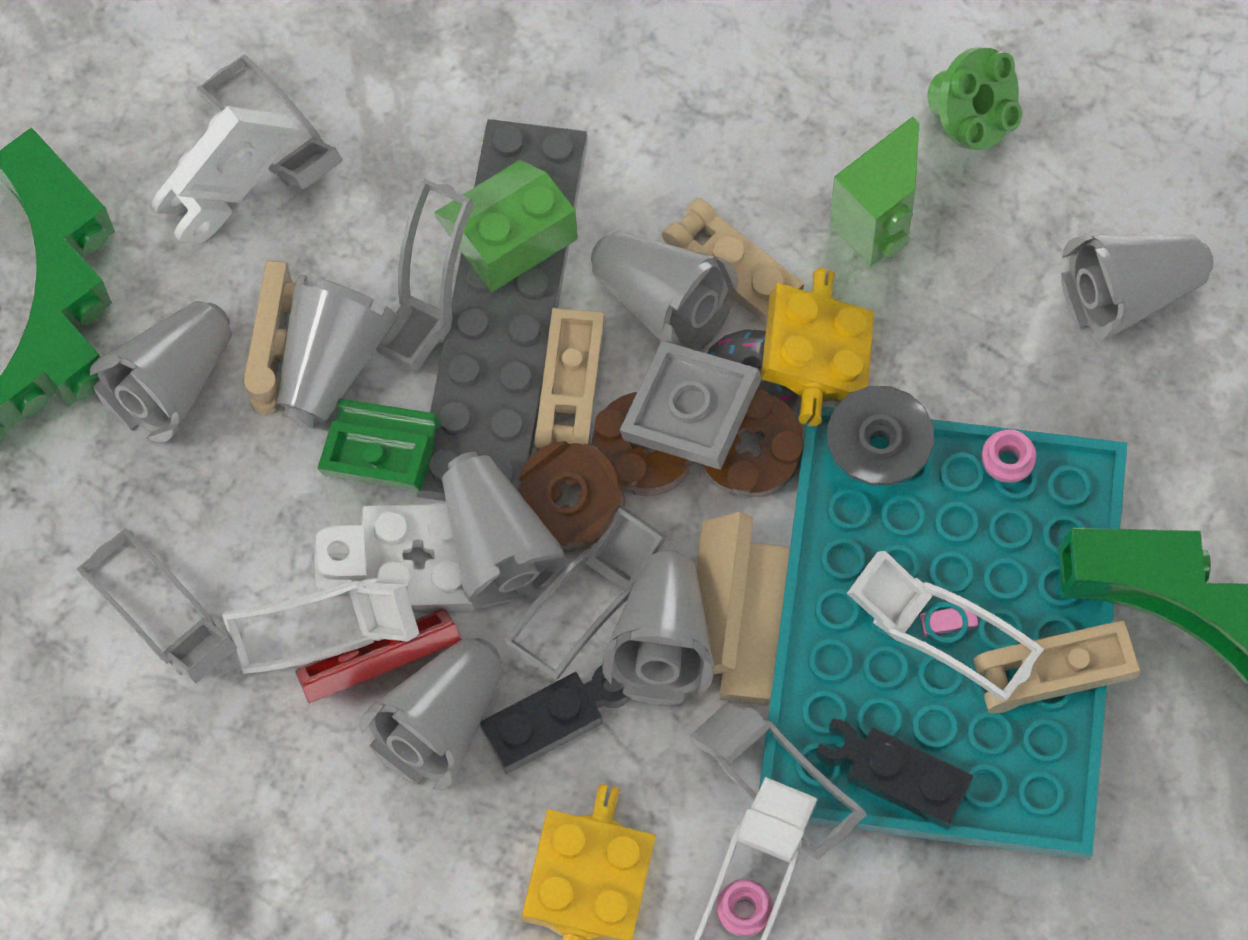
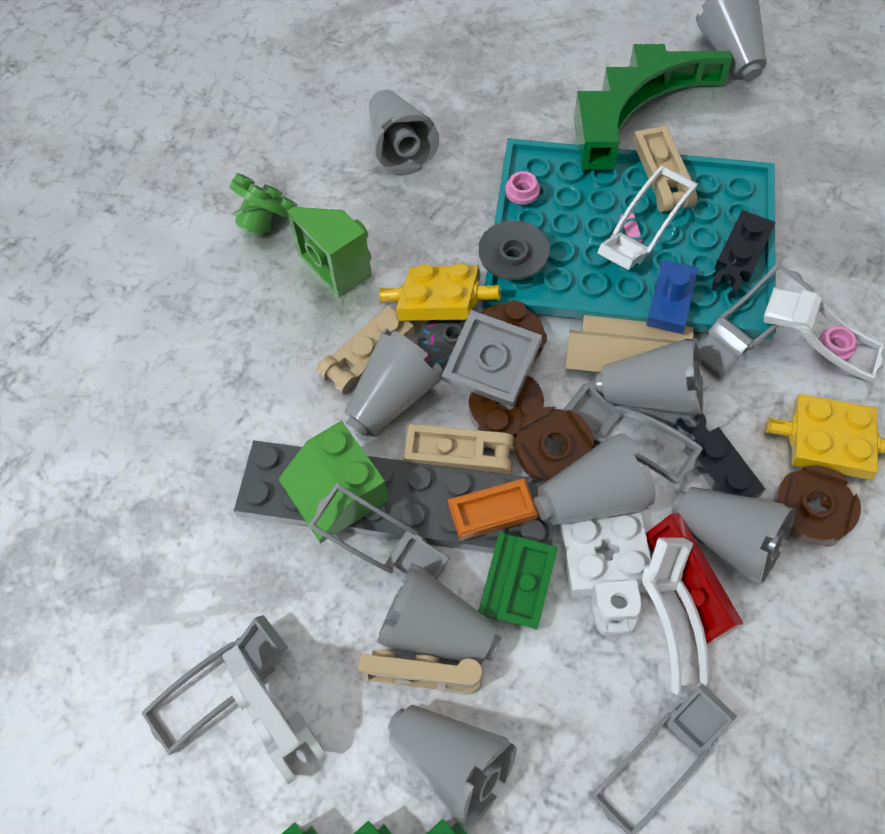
camera: 90 degrees left, 5 degrees down
none -> orange tile [447,478,538,541]
none -> blue tile [646,260,699,334]
none -> reddish brown plate [774,465,861,547]

